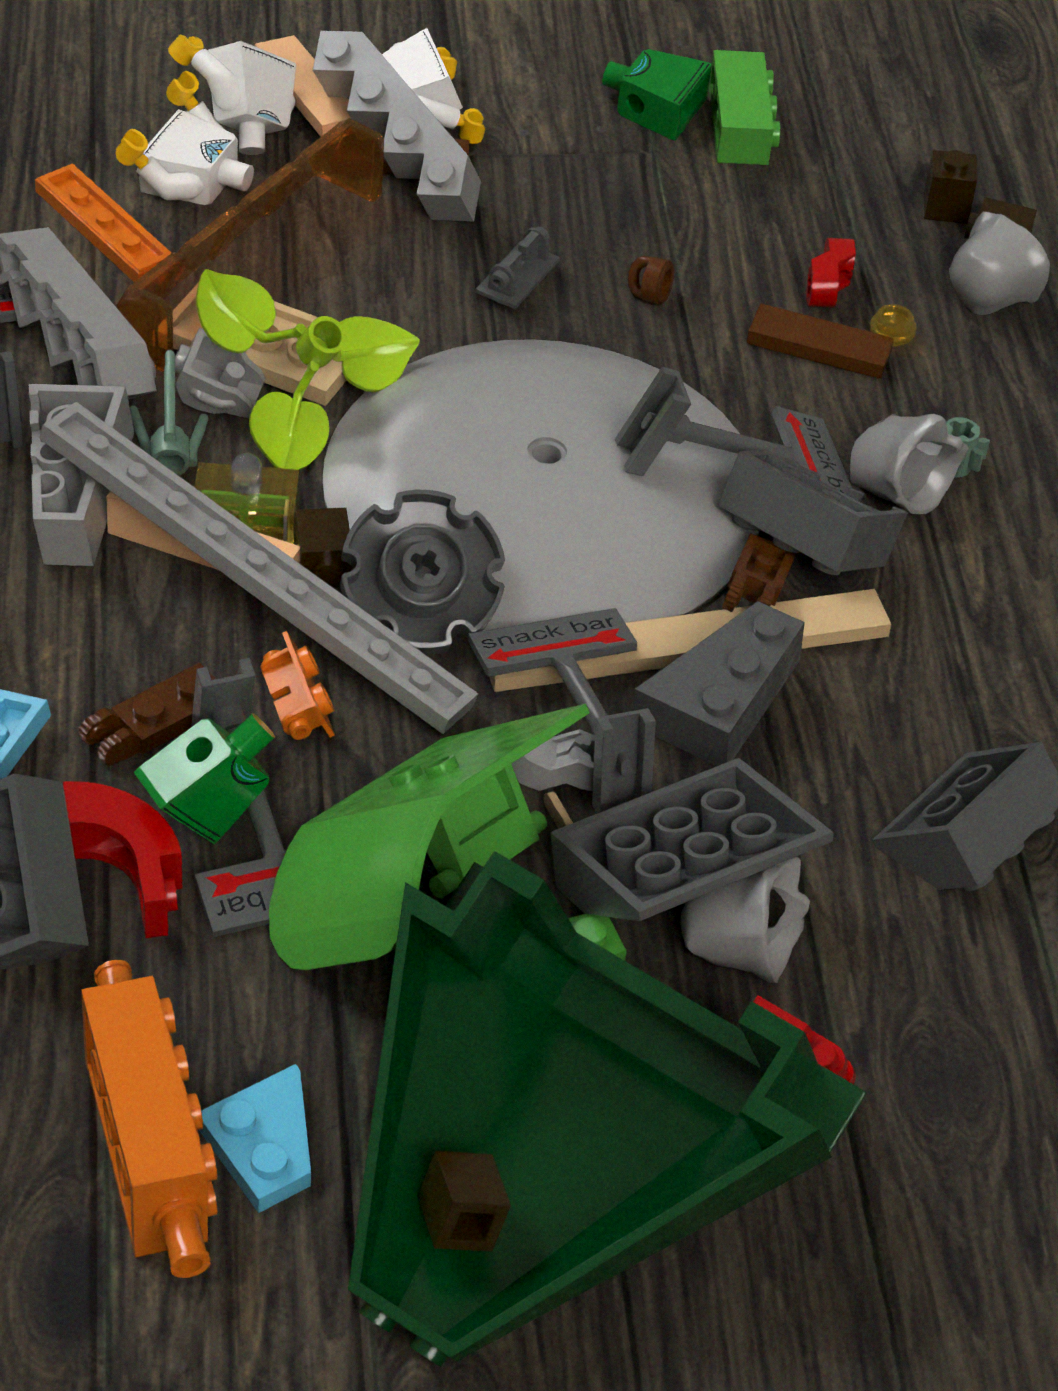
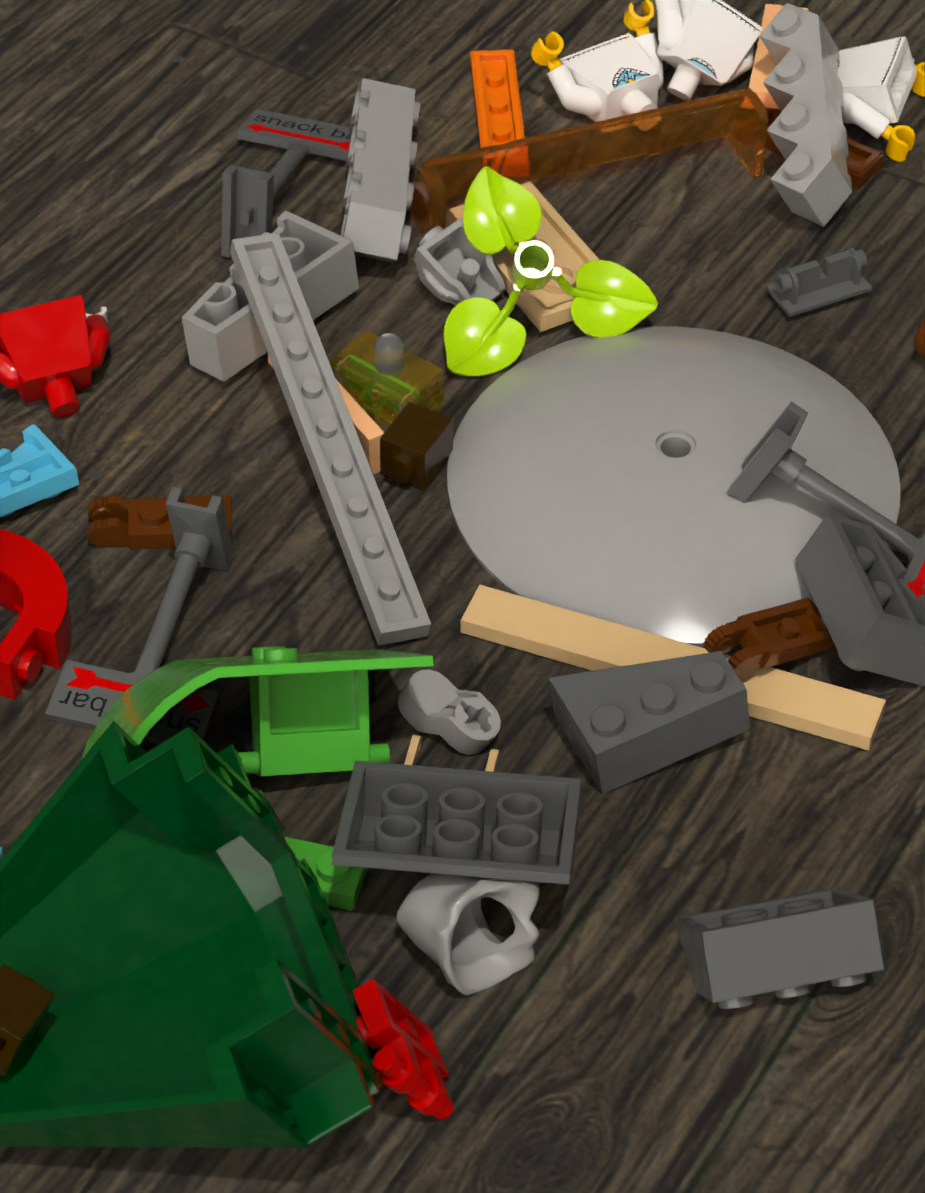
camera: 40 degrees right, 0 degrees up
sand green plant [130,350,209,476] -> none
green torso [134,713,275,844] -> none
orange hinge [260,631,335,740] -> none
dark grey piece [340,489,505,655] -> none
dark grey piece [468,608,656,814] -> none

